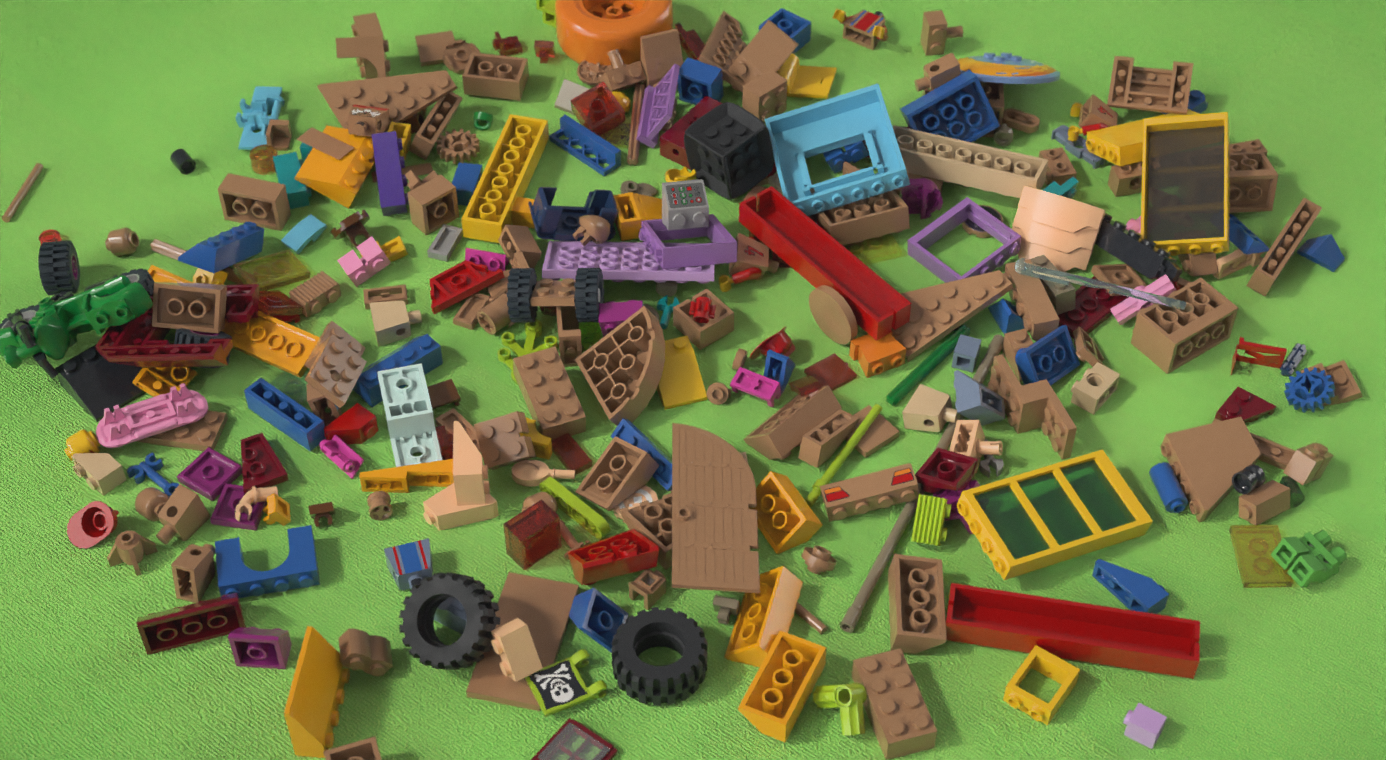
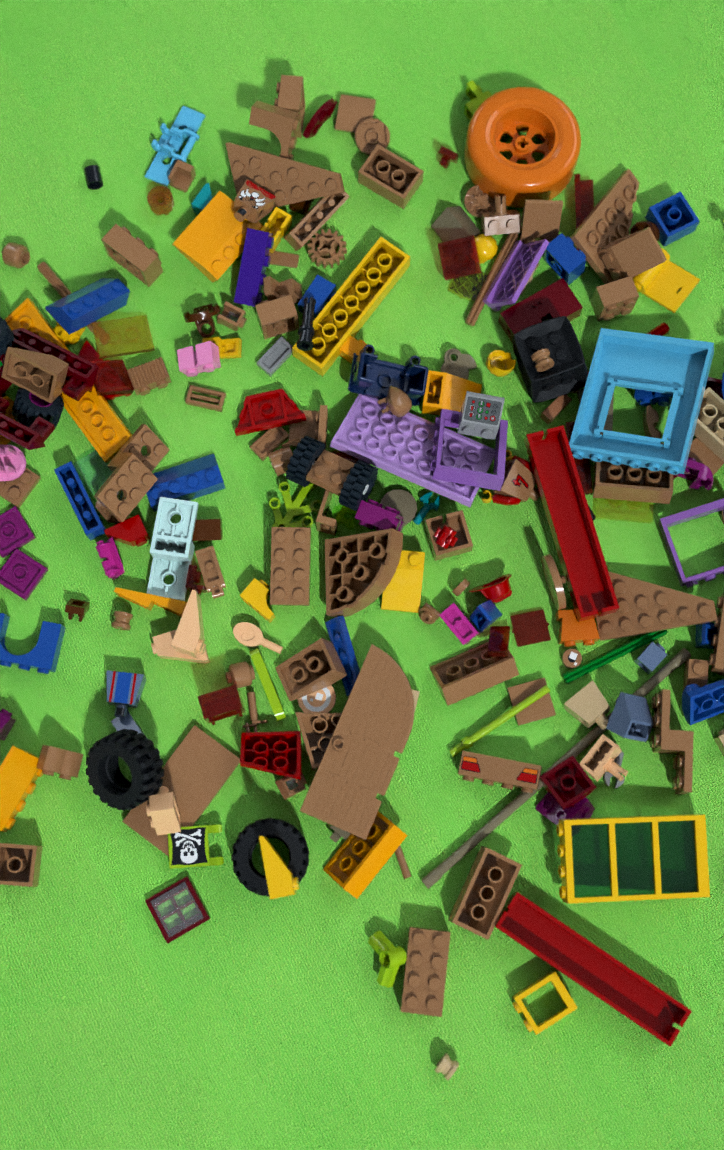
camera: 25 degrees right, 30 degrees up
light nougat piece [235,486,278,521] -> none
dark red wing [241,432,289,495] -> none
light orange tile [263,493,291,526] -> none
teal brick [272,152,312,209] -> none
medium azure slope [281,215,327,255] -> none
medium nougat sticker [297,127,354,160] -> none
tan torso [369,301,422,347] -> none
dark pink hinge [465,247,509,272] -> none
green tile [473,111,494,131] -> none
medium nougat piece [474,411,536,470] -> none
clear red bracket [492,31,522,56] -> none
medium nougat brick [498,224,542,268] -> none
blue fence [549,114,621,177] -> none
clear red tile [551,433,592,475] -> none
blue slope [569,588,628,653] -> none
light orange slope [738,631,826,743] -> none
light orange slope [748,471,823,554] -> none
medium nougat slope [798,409,859,468] -> none
medium nougat plate [801,545,837,574] -> none
lime brick [911,494,951,546] -> none
blue slope [1092,559,1169,614] -> none
lavender brick [1123,703,1167,749] -> none
none -> medium nougat window [217,301,247,332]
none -> yellow slope [259,836,300,899]
none -> black pin [297,297,316,351]
none -> dark red tile [302,98,337,138]
none -> medium nougat wheel [531,349,555,372]
none -> medium nougat tile [562,649,582,669]

